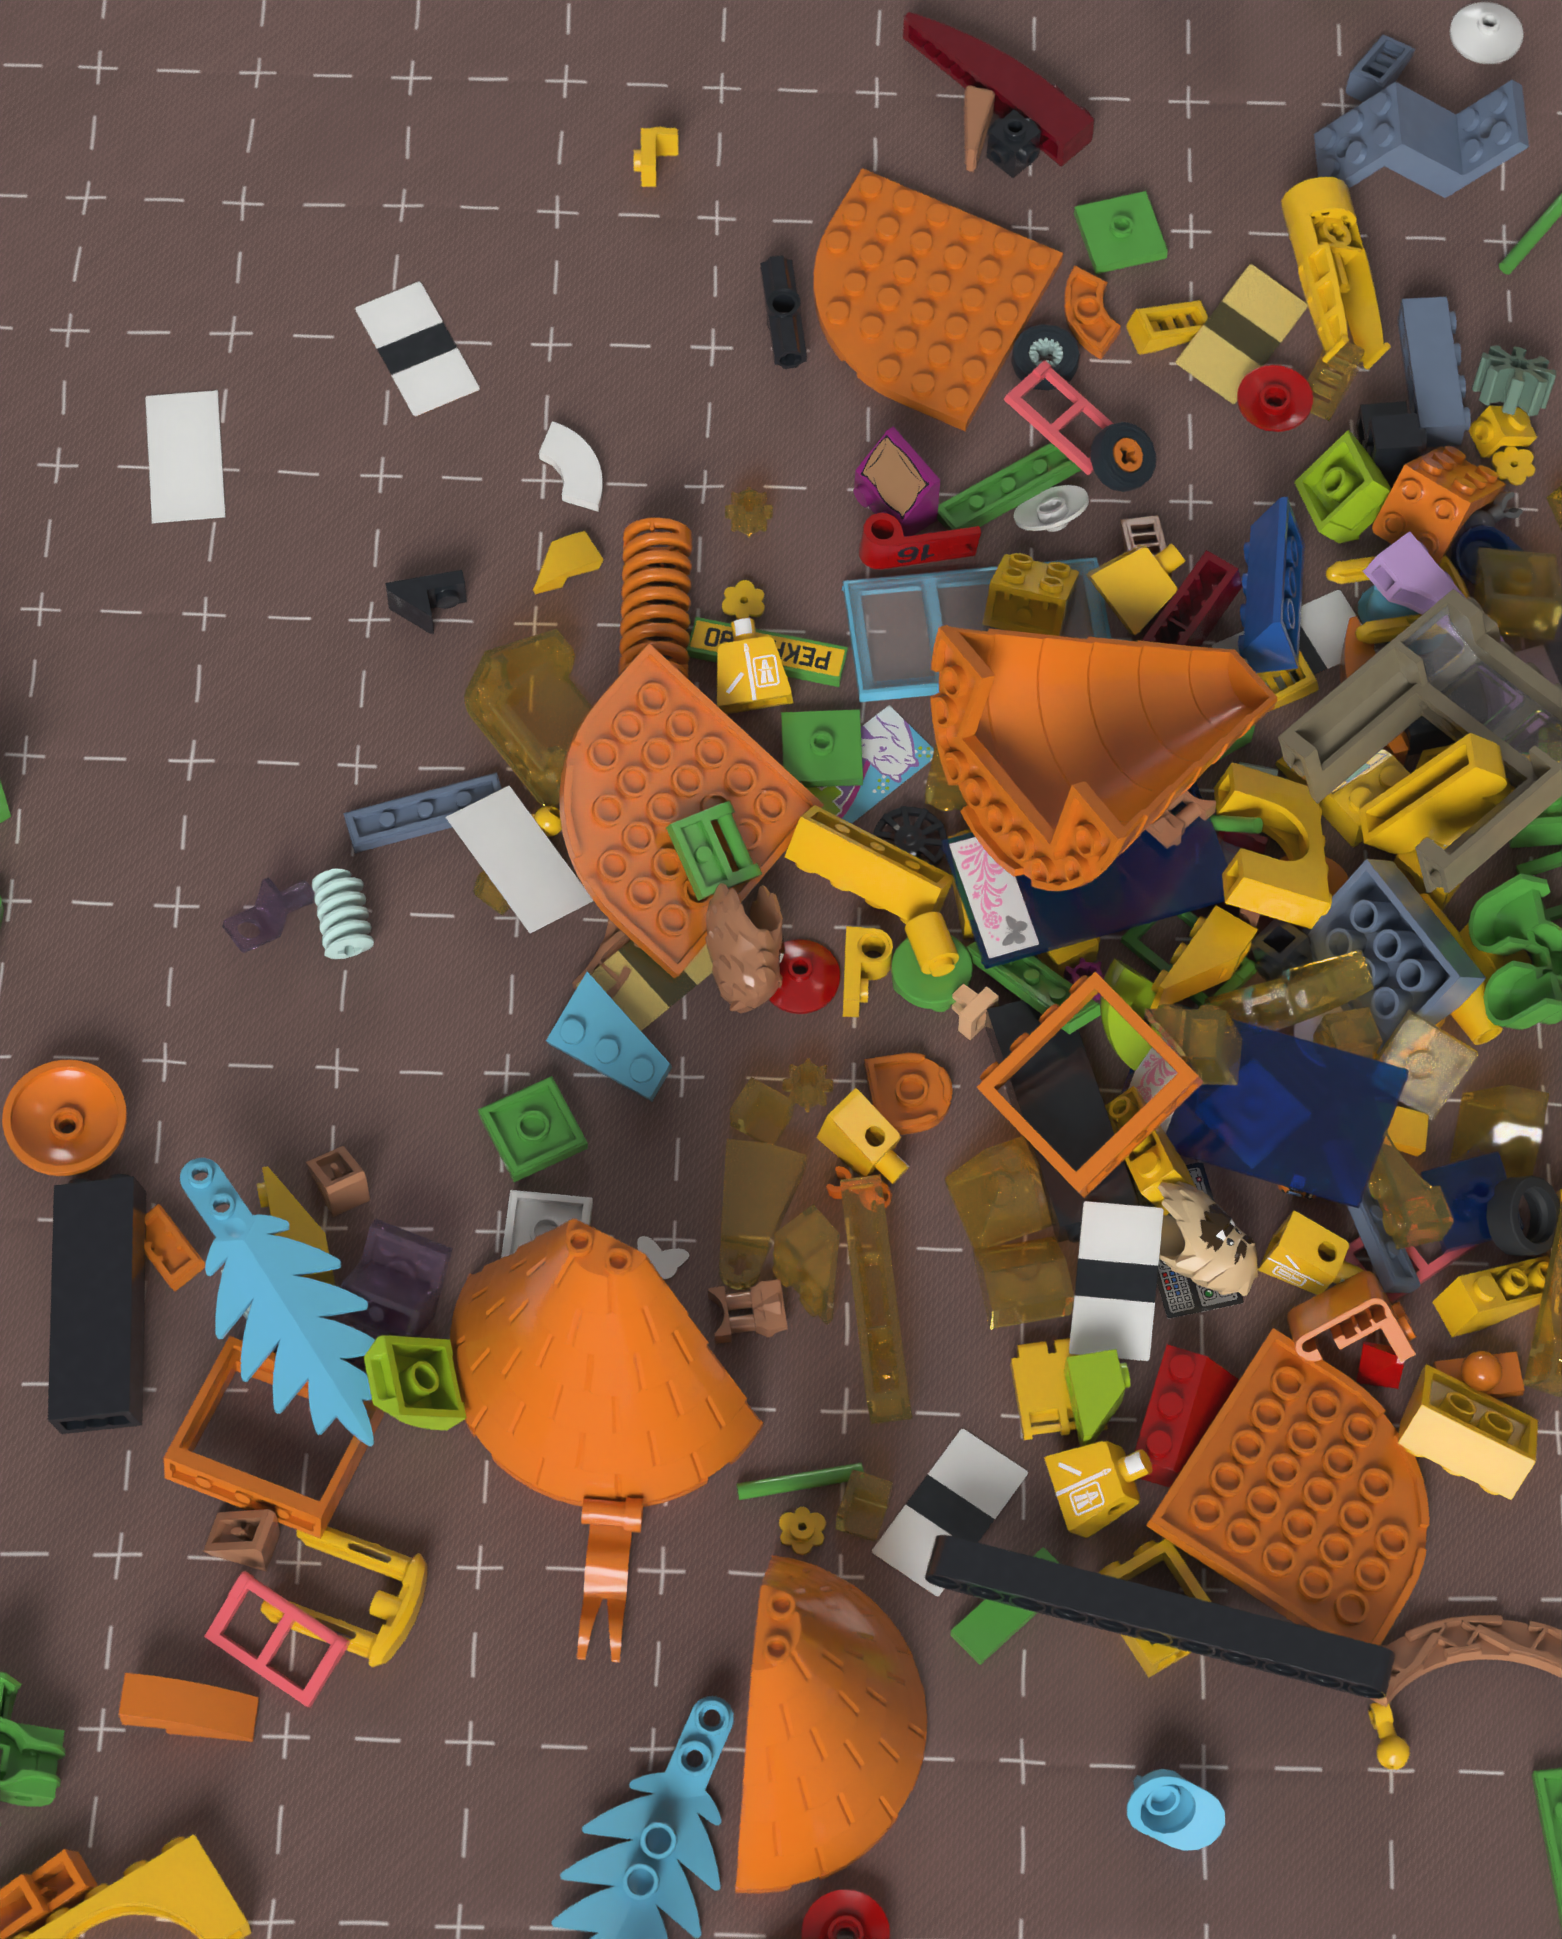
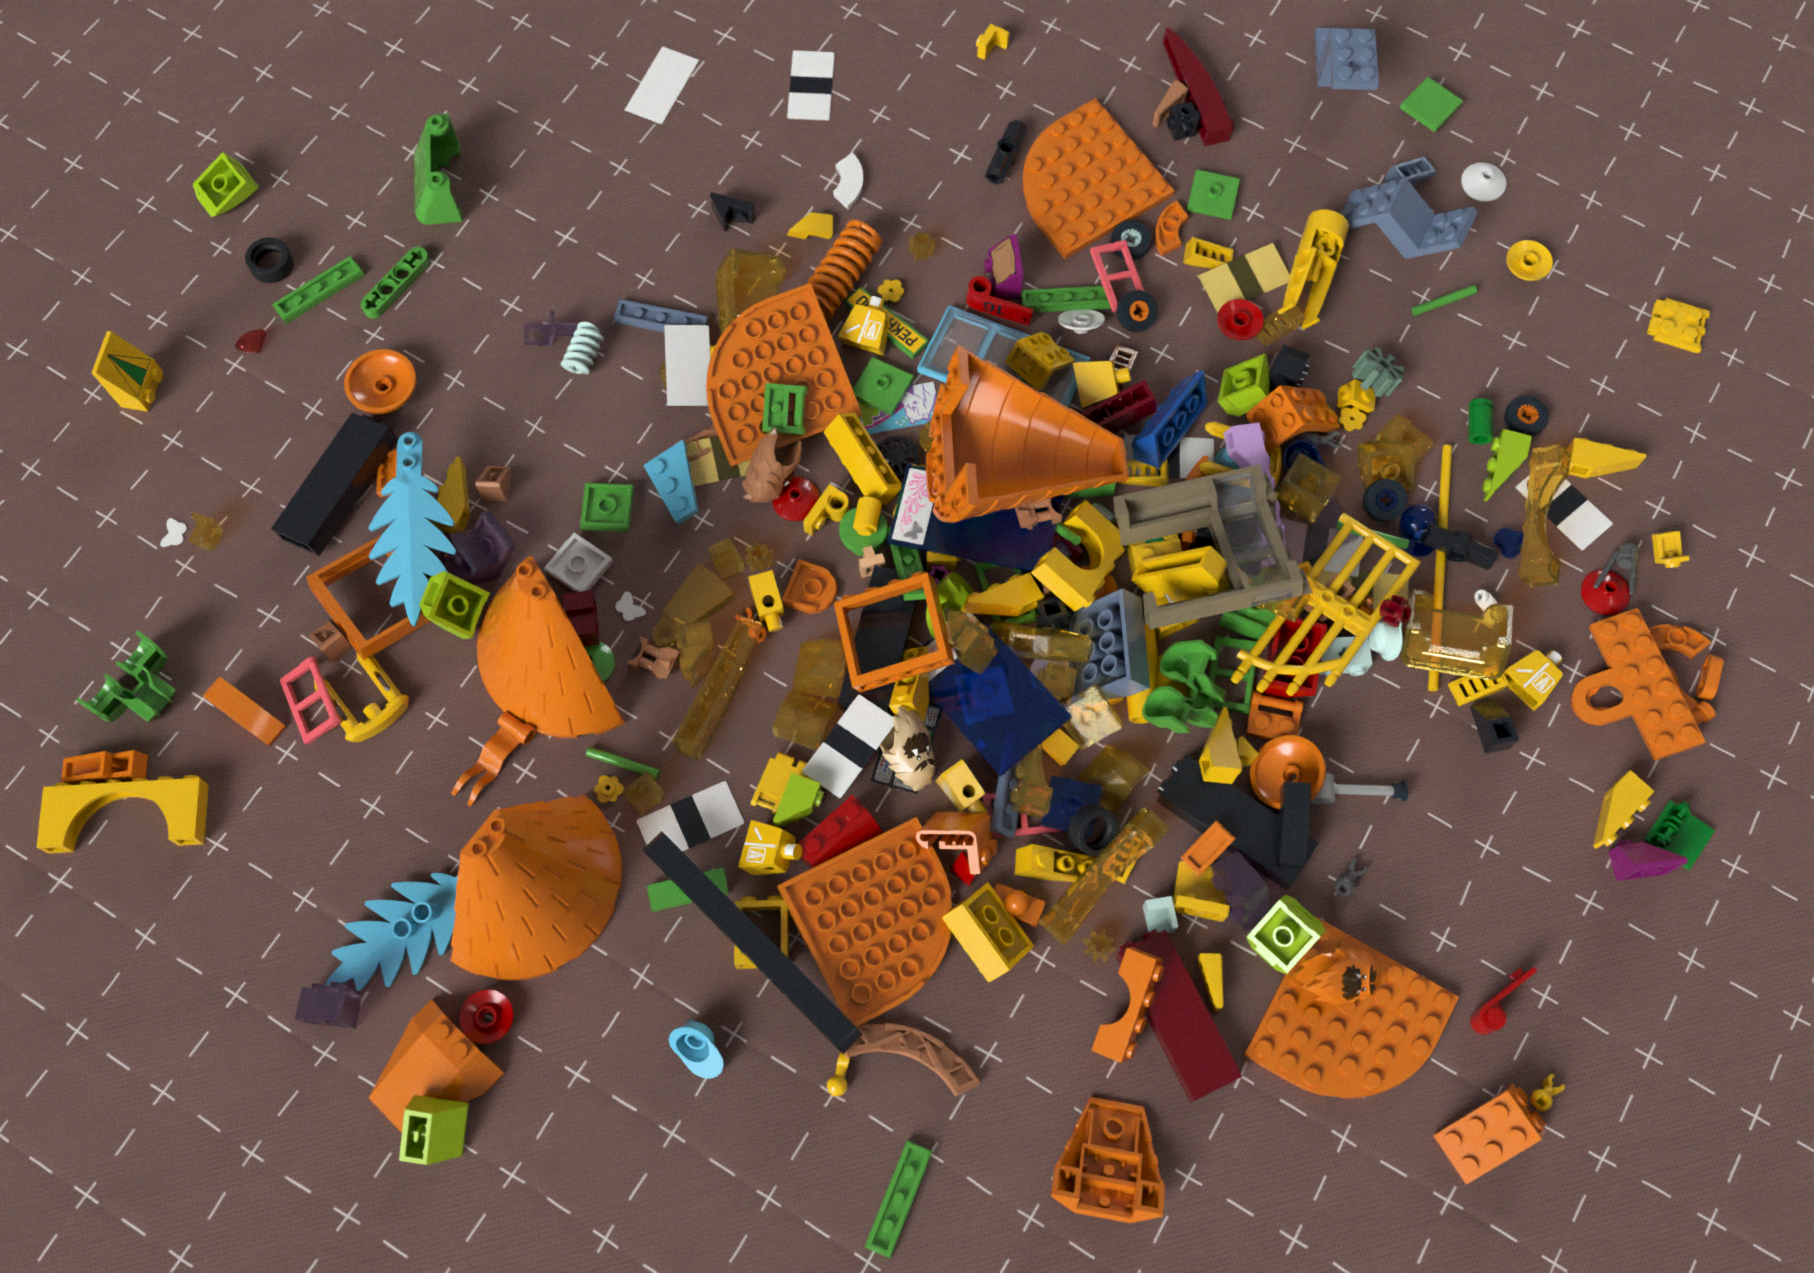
camera: 30 degrees right, 5 degrees up
sand blue brick [1397,297,1471,447] -> none

